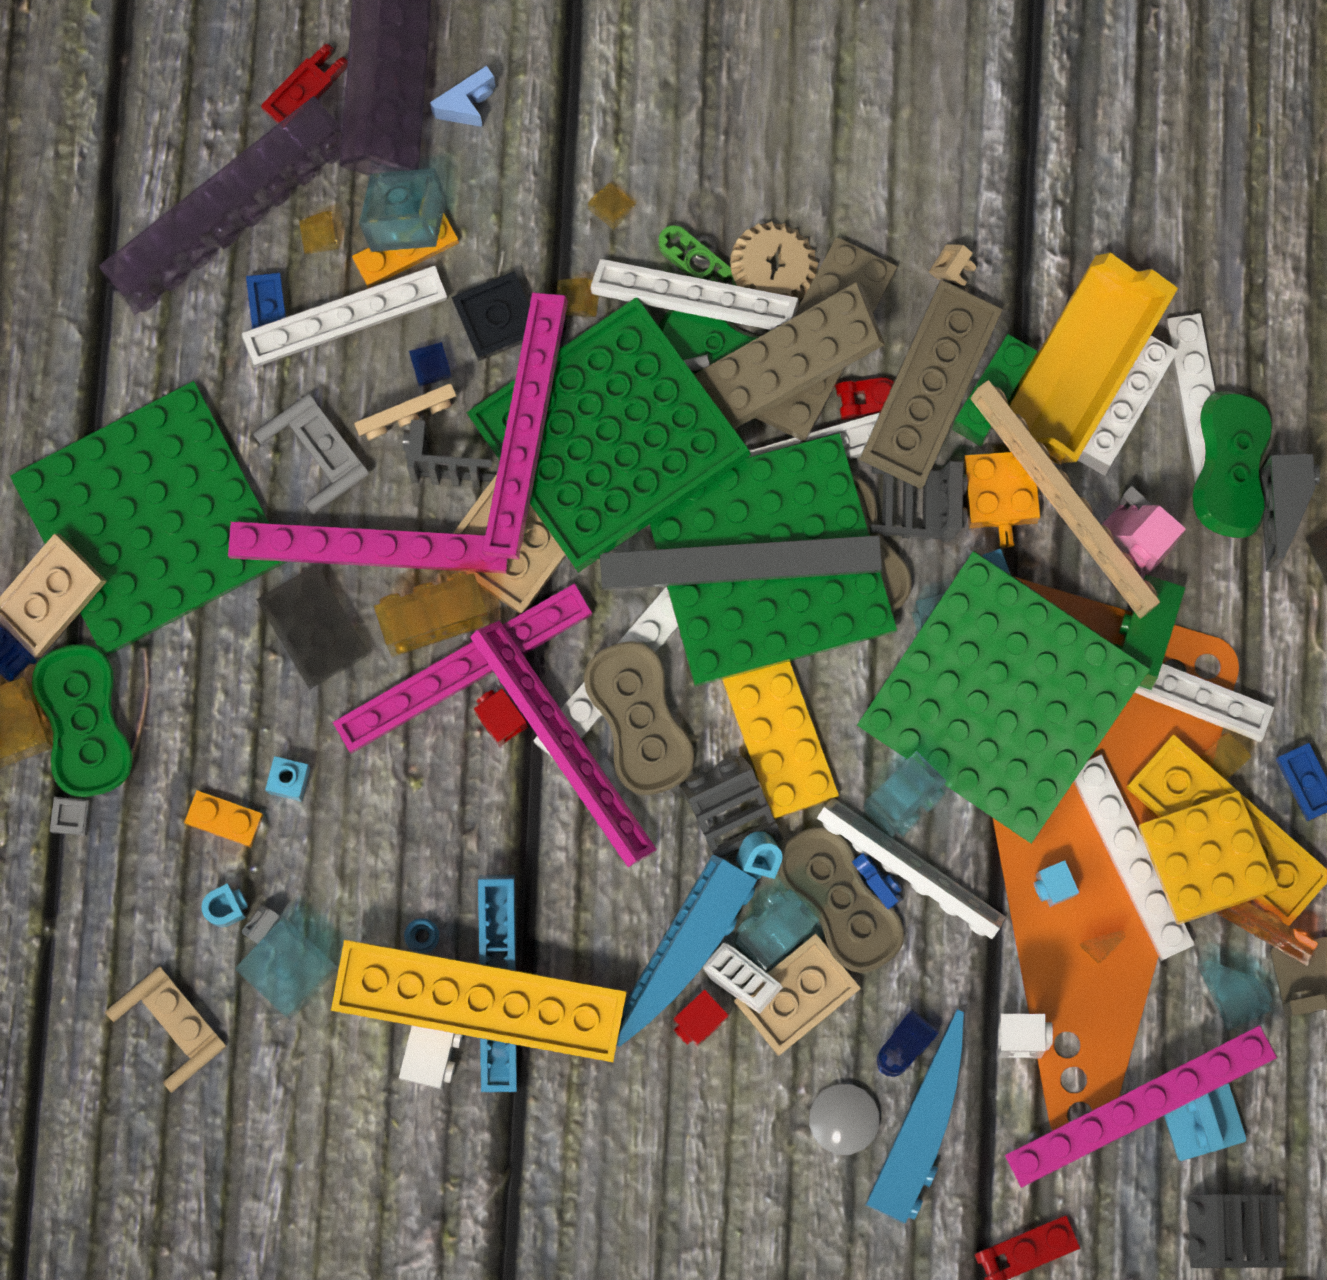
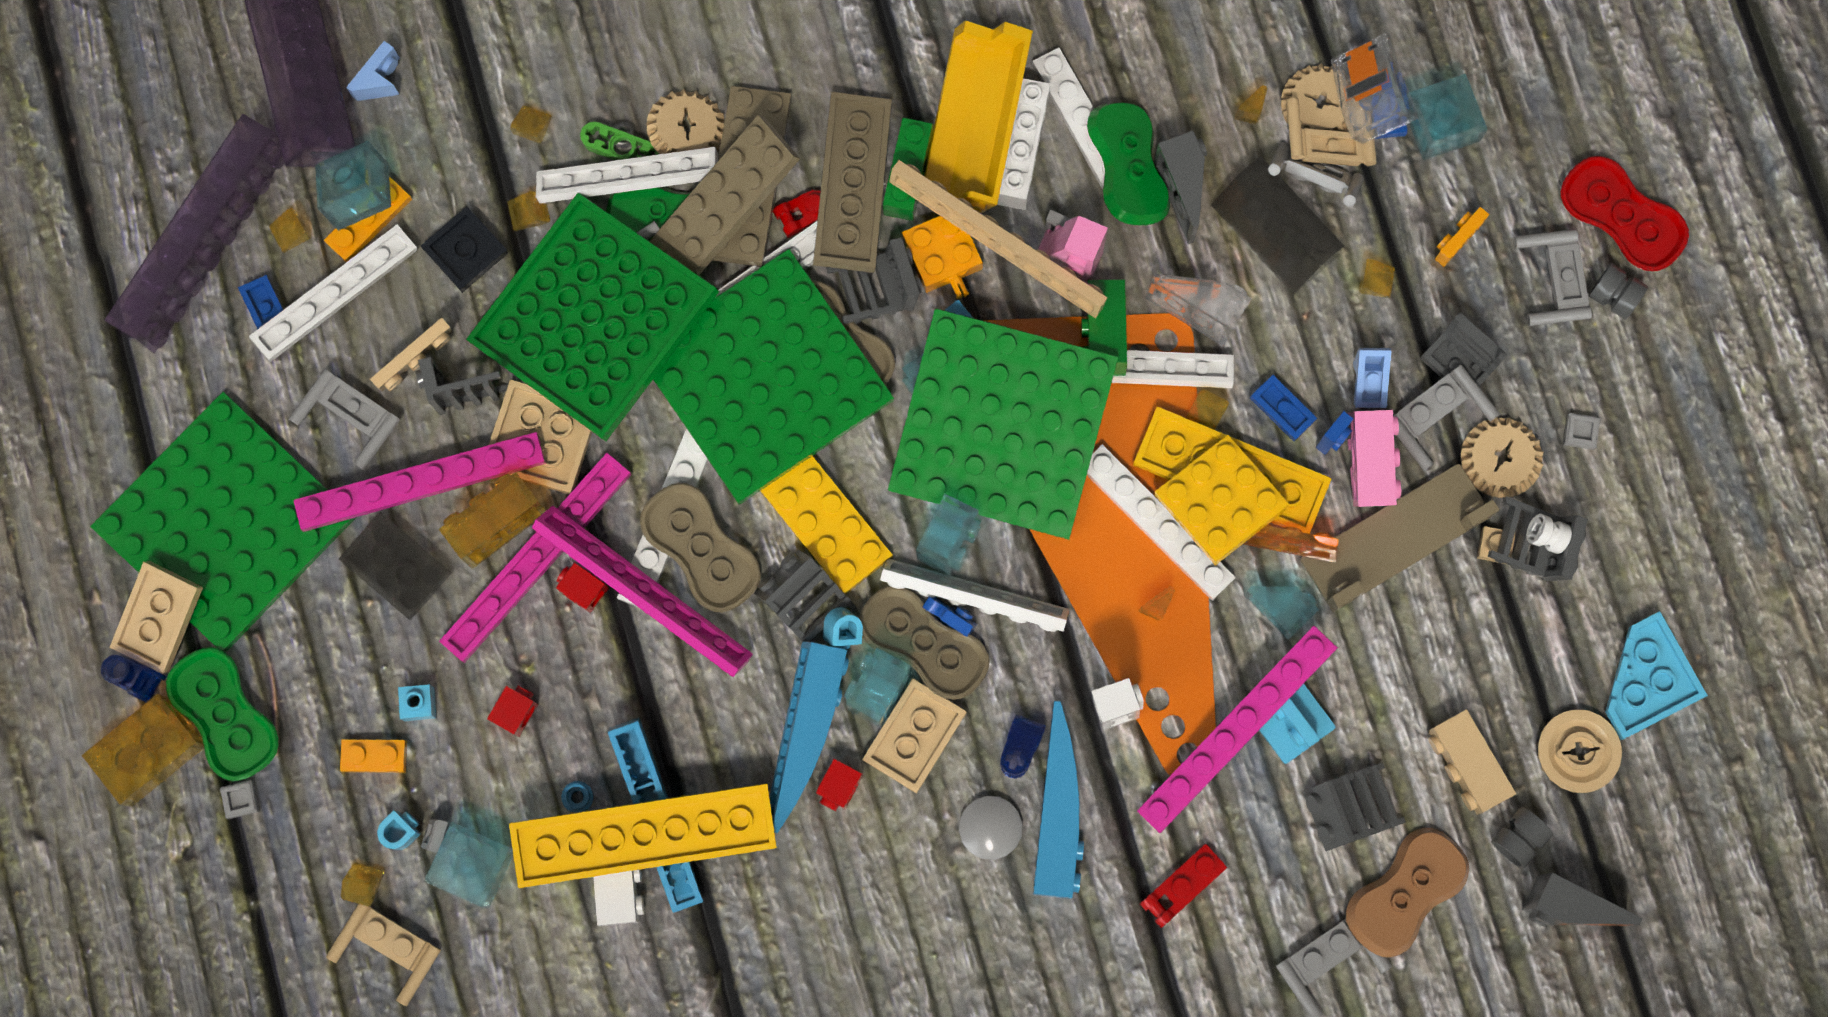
camera: 15 degrees left, 0 degrees up
red hinge [261,43,349,132] -> none
clear blue plate [409,342,452,387] -> none
dark pink plate [482,293,568,560] -> none
dark grey tile [600,536,882,590] -> none
white slope [703,942,783,1014] -> none
tan tile [929,244,976,286] -> none
medium azure plate [1034,860,1079,907] -> none
none -> clear yellow slope [341,862,385,906]
none -> red brick [487,685,538,737]
none -> clear slope [1145,274,1252,347]

